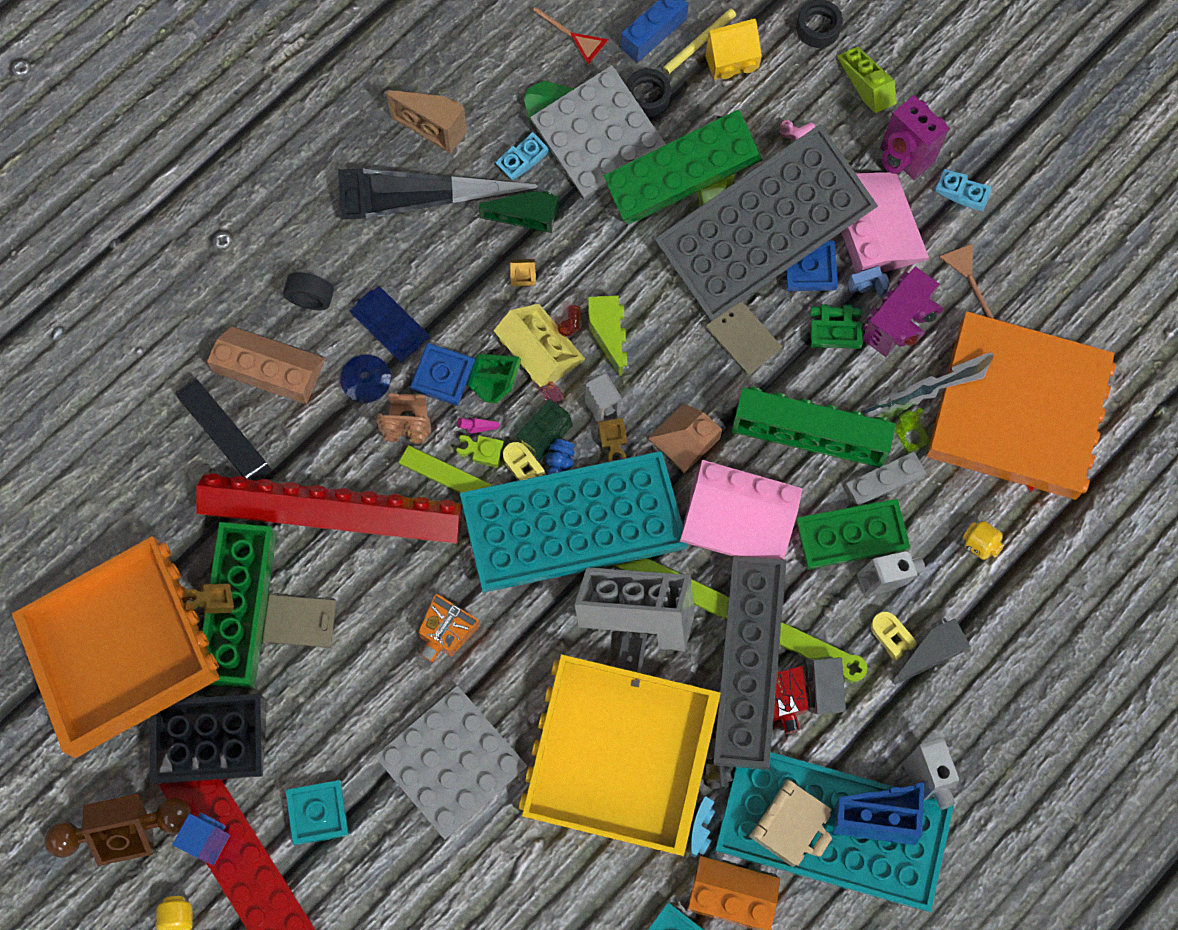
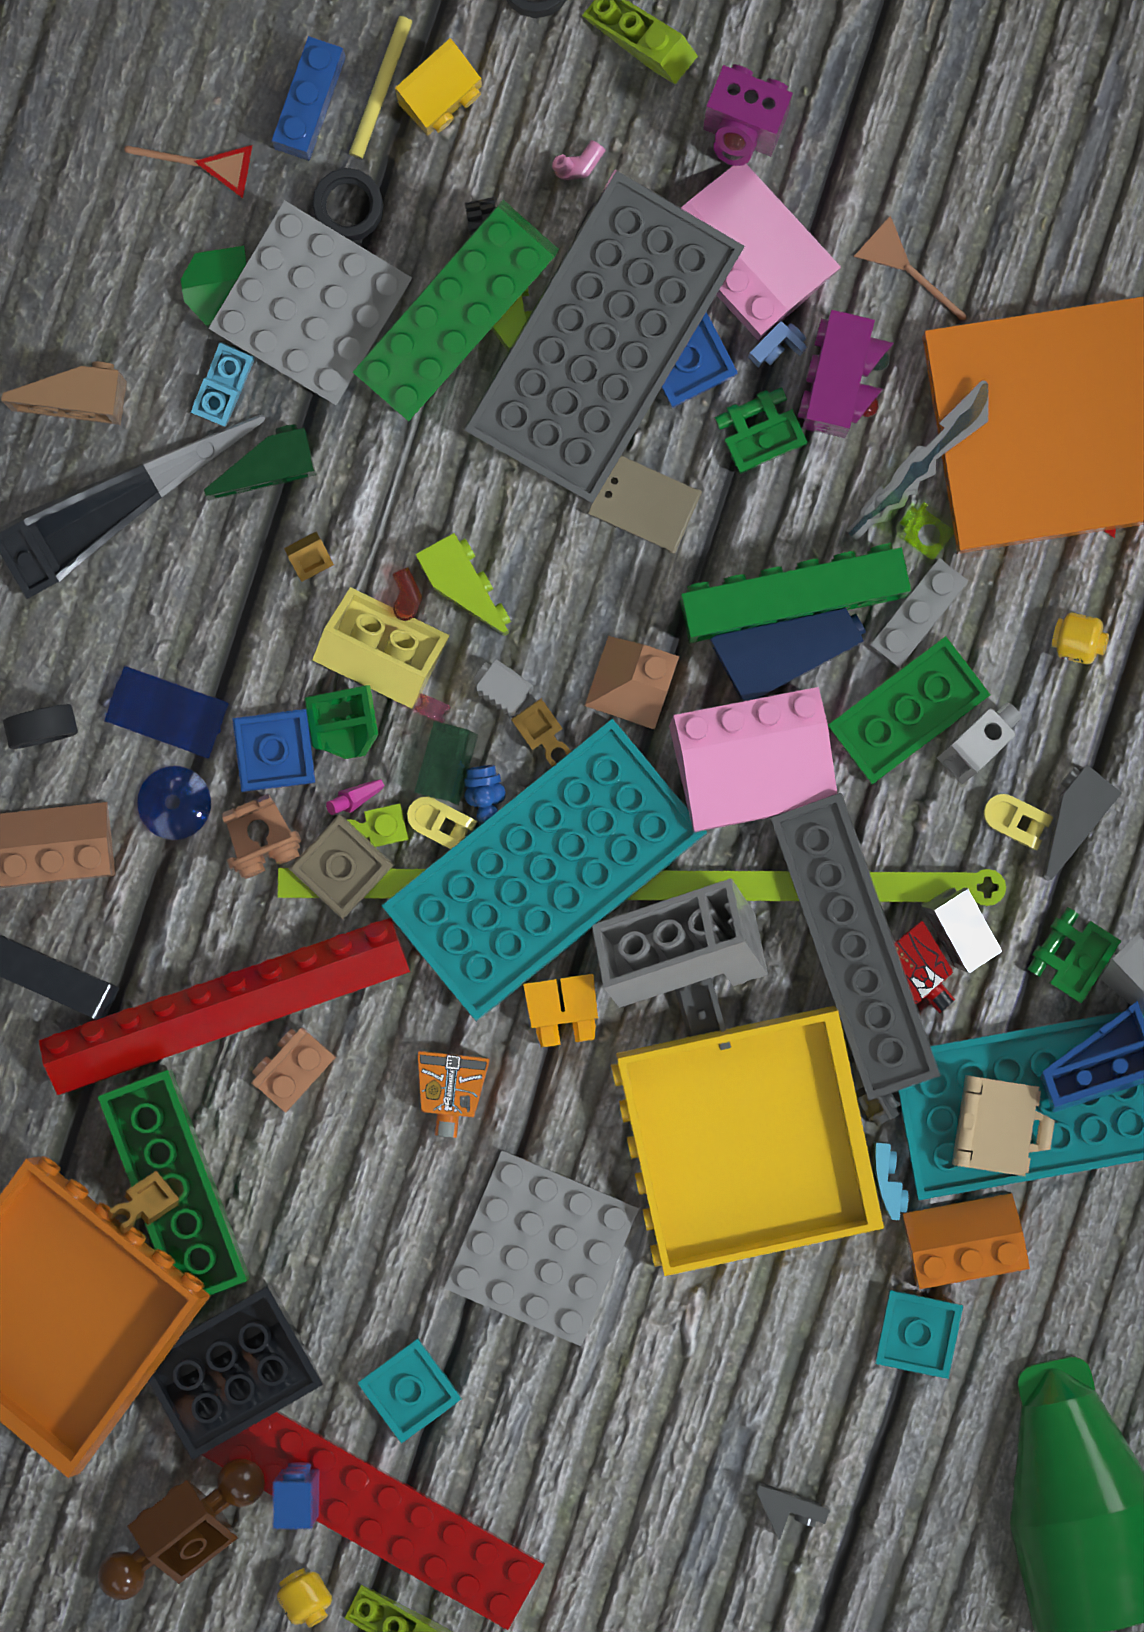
camera: 20 degrees left, 15 degrees up
dark tan container [262,594,337,648] -> none
medium azure slope [936,169,991,212] -> none
none -> nougat bracket [251,1028,336,1113]
none -> dark tan tile [289,814,394,919]
none -> light orange hips [523,974,598,1048]
none -> dark blue slope [710,608,866,702]
none -> green plate [1027,907,1121,1003]

